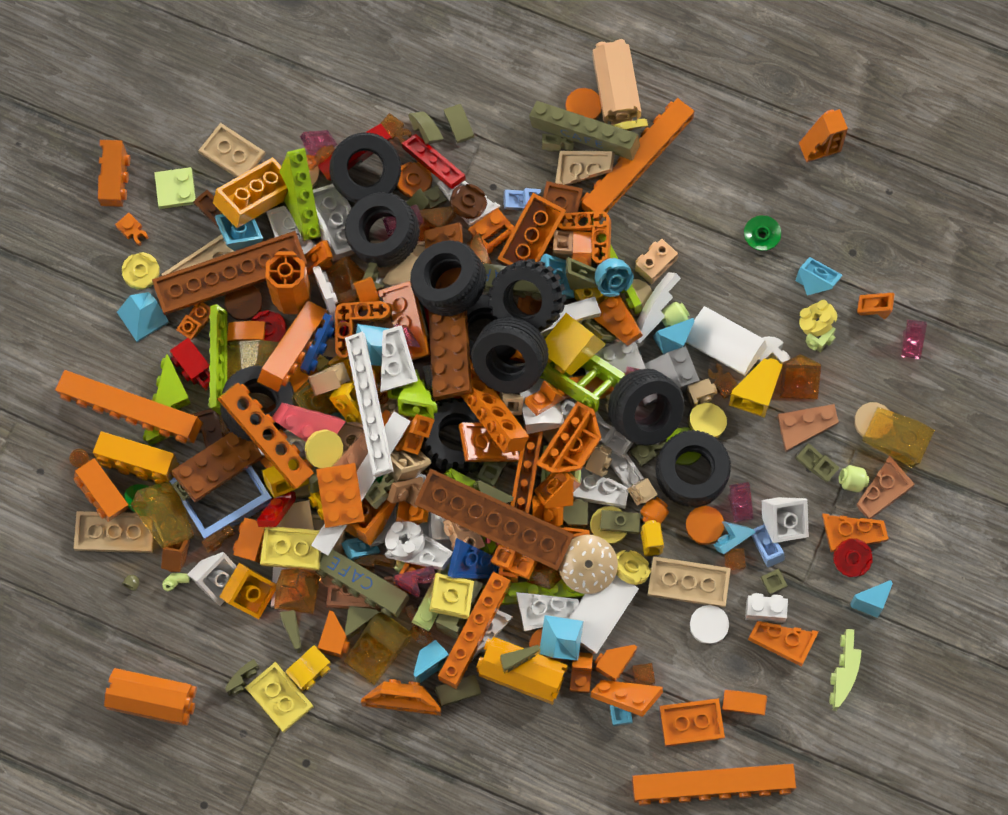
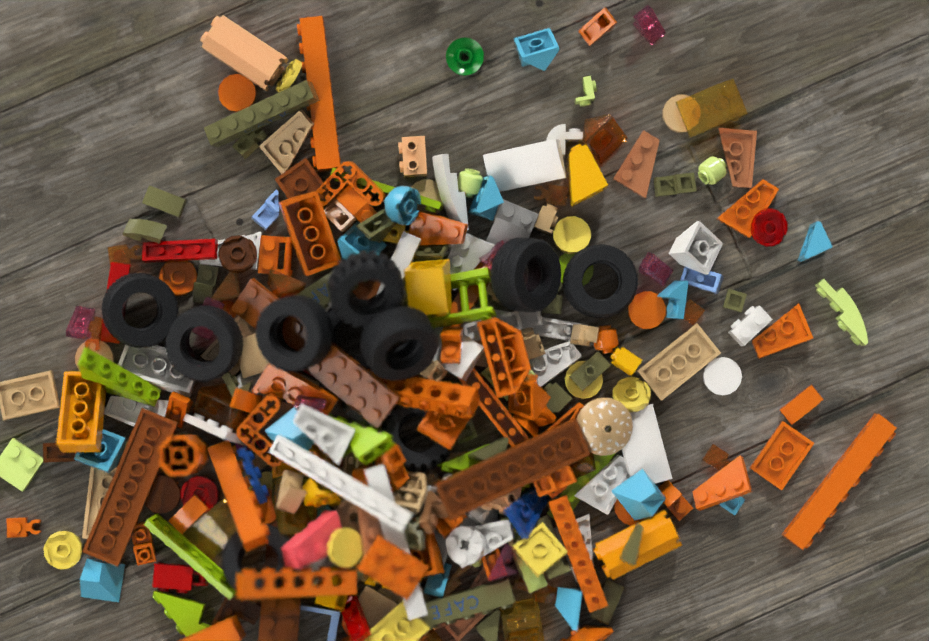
camera: 50 degrees left, 15 degrees up
orange slope [595,645,637,681] -> none
light yellow plate [799,300,837,337] -> none

